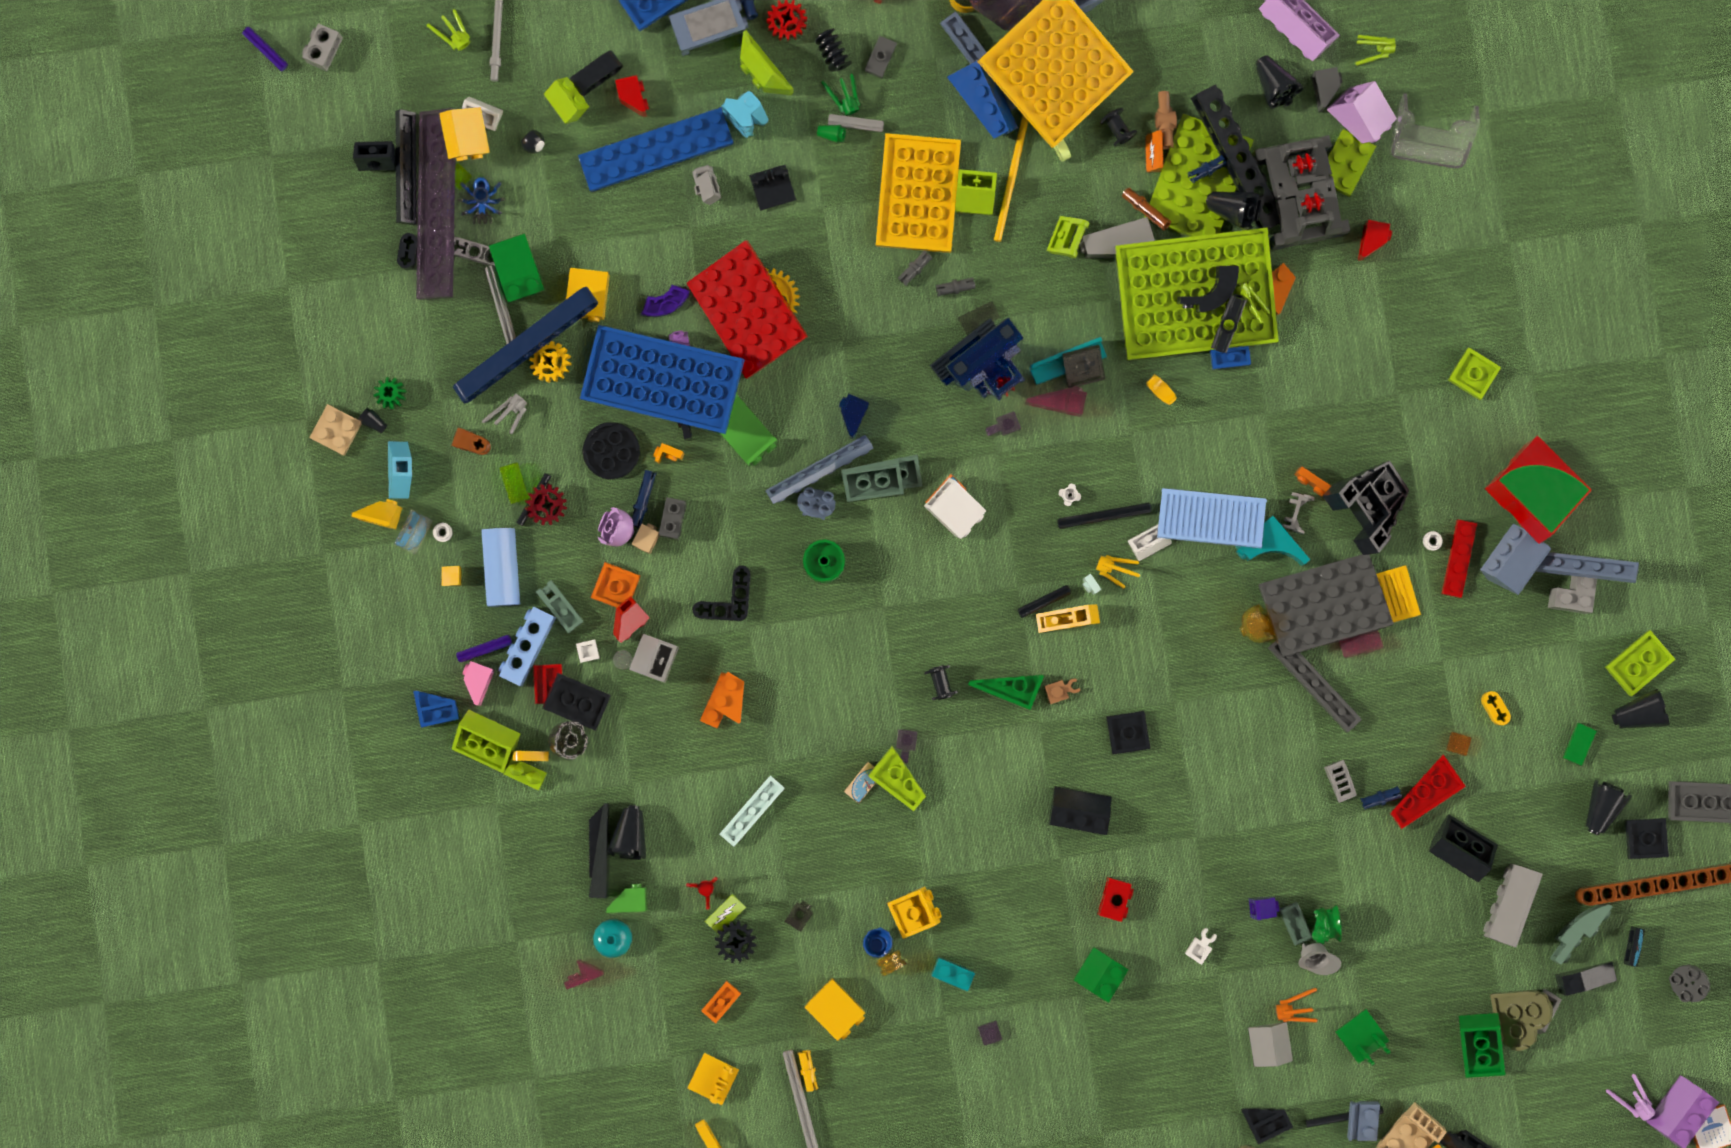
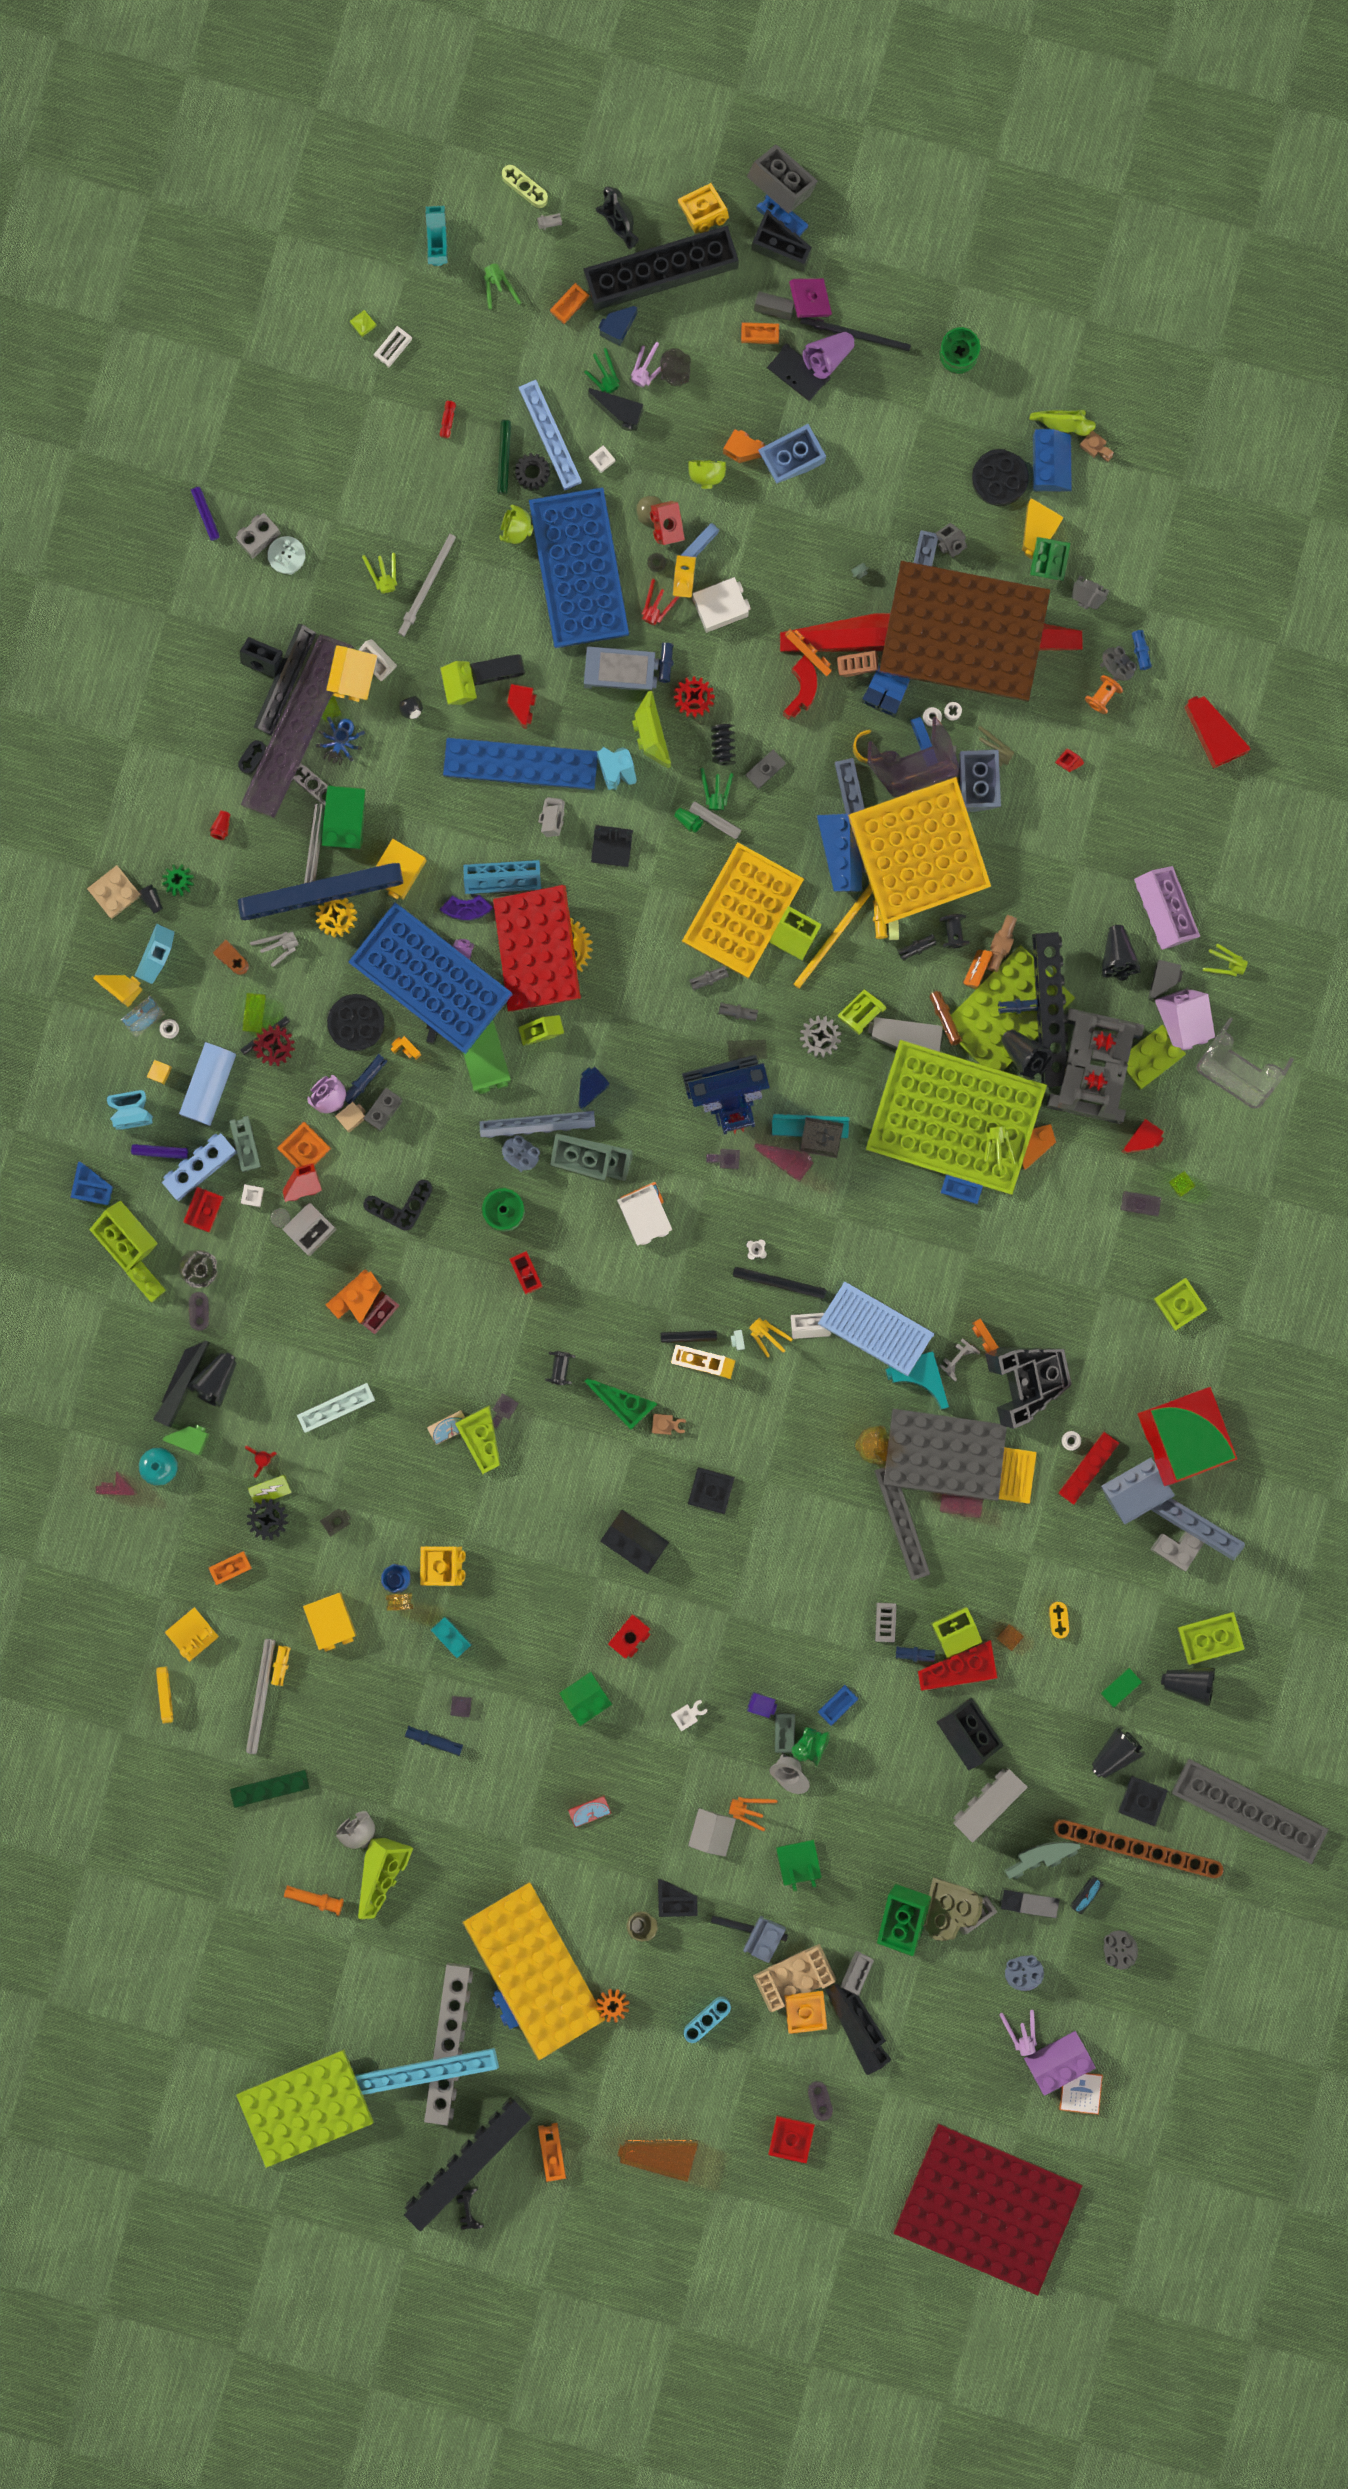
camera: 25 degrees right, 0 degrees up
bright pink slope [463,661,495,706] -> none
yellow beam [512,751,549,761] -> none
black plate [542,673,611,731] -> none
yellow helmet [1146,374,1177,405] -> none
black arch [1177,266,1239,312] -> none
black piece [1211,293,1247,353] -> none
none -> medium azure piece [107,1090,153,1130]
none -> plate [189,1292,210,1331]
none -> red cone [210,810,231,840]
none -> light aqua plate [268,536,306,575]
none -> dark red slope [361,1291,399,1334]
none -> dark blue pin [405,1726,463,1756]
none -> dark azure fence [463,860,541,894]
none -> red brick [509,1251,543,1295]
none -> lime slope [518,1015,564,1046]
none -> slope [568,1795,611,1828]
none -> light grey gear [800,1016,841,1058]
none -> blue tile [818,1685,858,1726]
none -> plate [840,1951,874,1996]
none -> yellow pin [873,900,888,939]
none -> black pin [898,934,937,961]
none -> lime slope [931,1607,982,1659]
none -> sand blue plate [1005,1955,1044,1991]
none -> plate [1120,1191,1162,1217]
none -> clear neon green plate [1168,1171,1195,1198]

